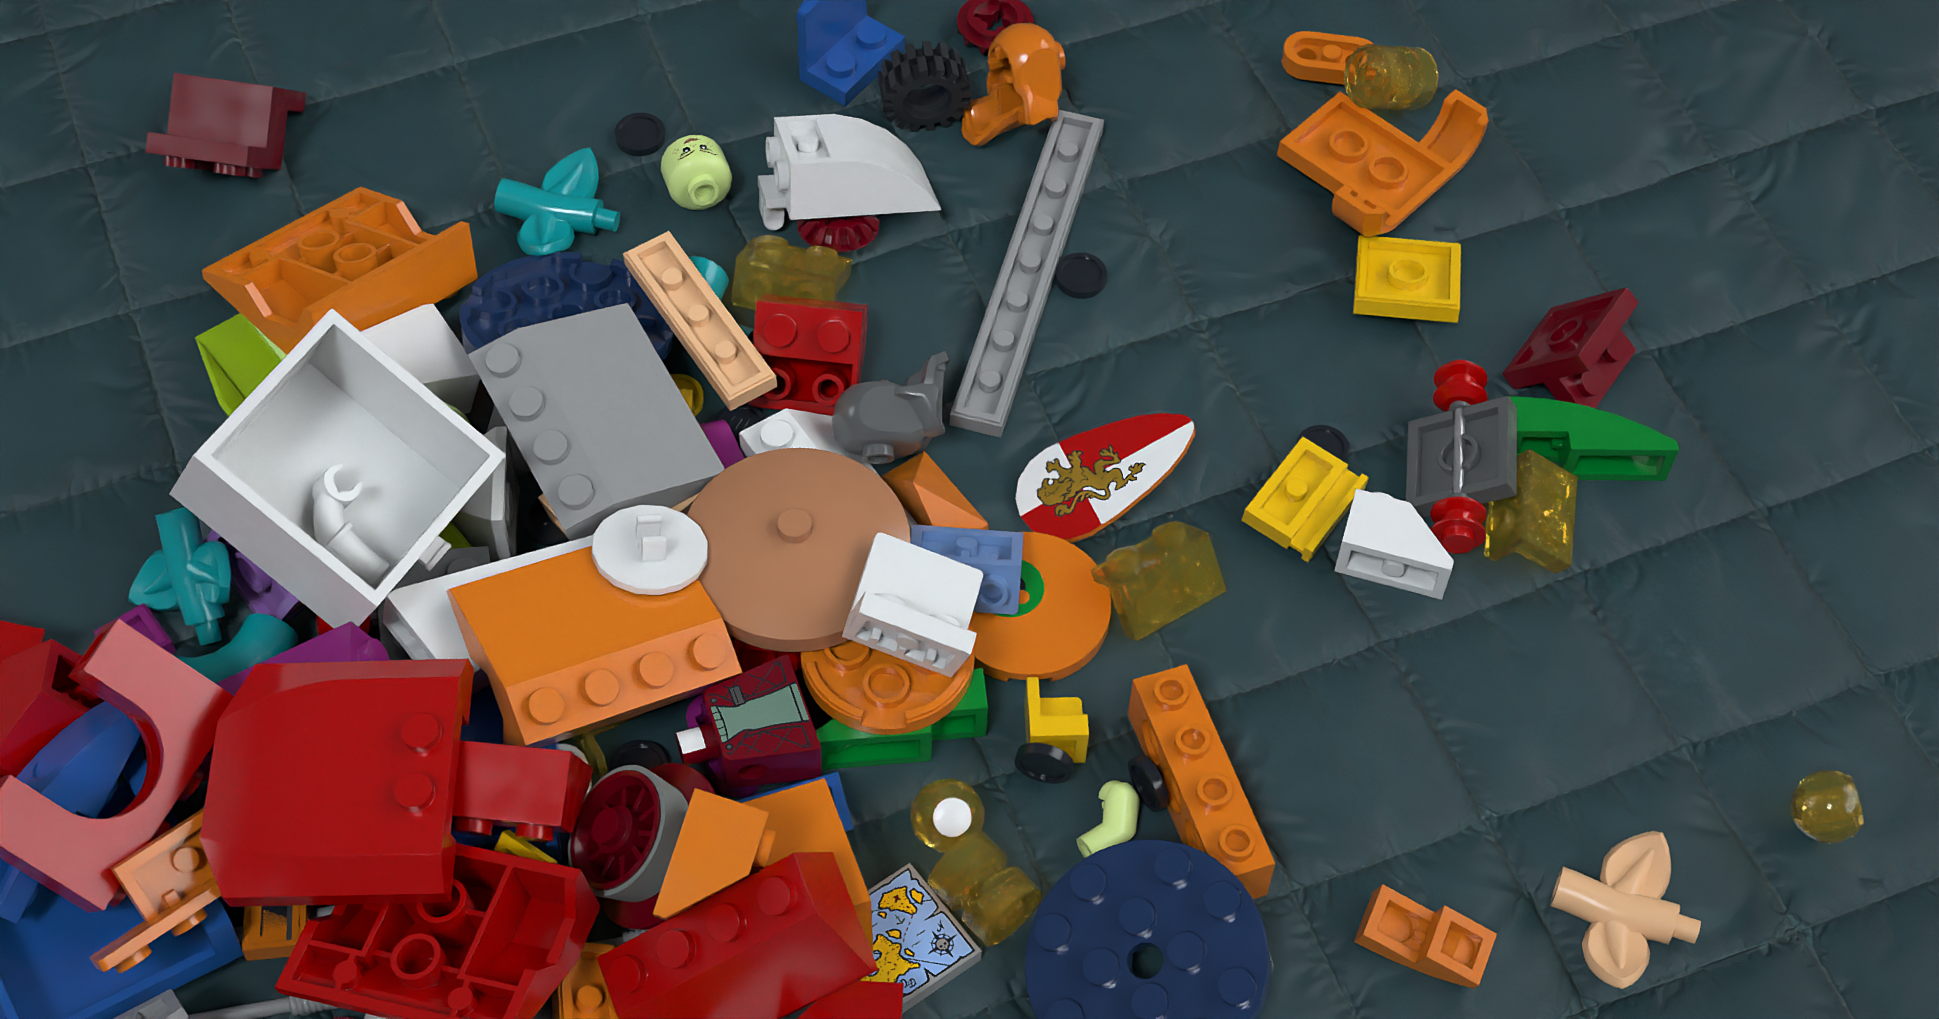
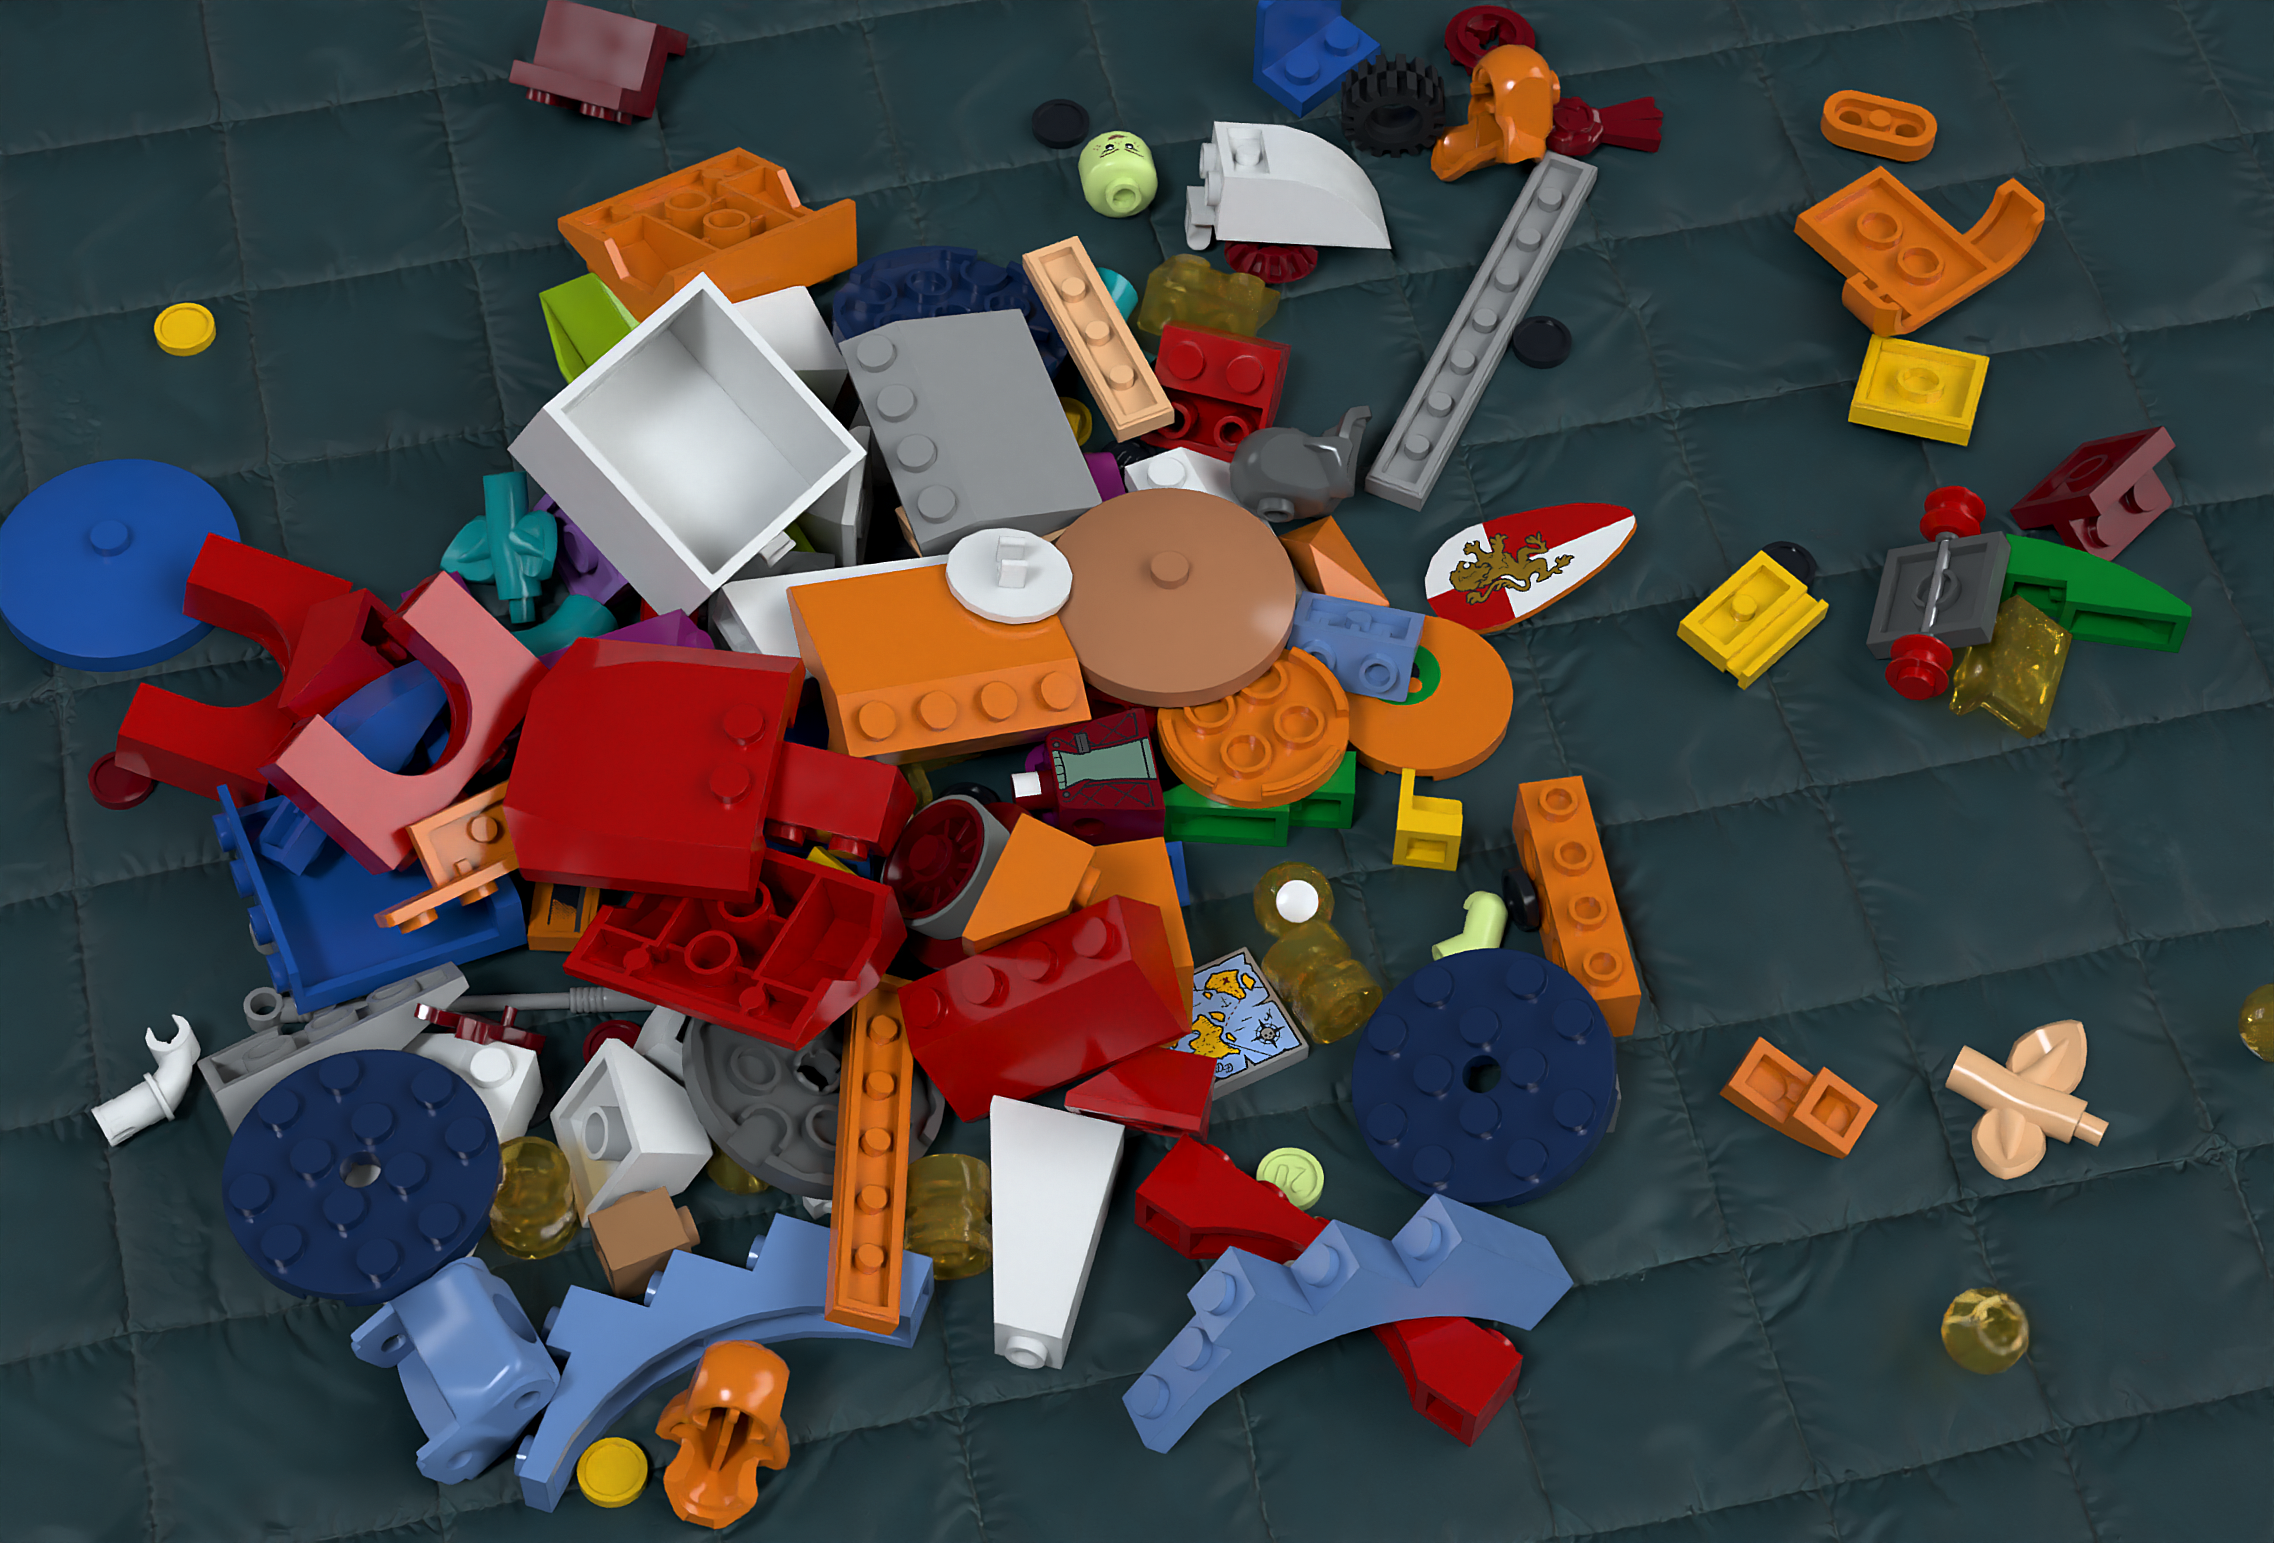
camera: 10 degrees right, 0 degrees up
white piece [312,464,390,586] -> none
teal plant [494,147,620,256] -> none
white bracket [842,532,983,678] -> none
black piece [1014,743,1074,784] -> none
clear yellow bracket [1091,521,1227,642] -> none
white slope [1334,489,1454,600] -> none
clear yellow wheel [1344,44,1439,111] -> none
none -> dark red piece [1546,96,1664,156]

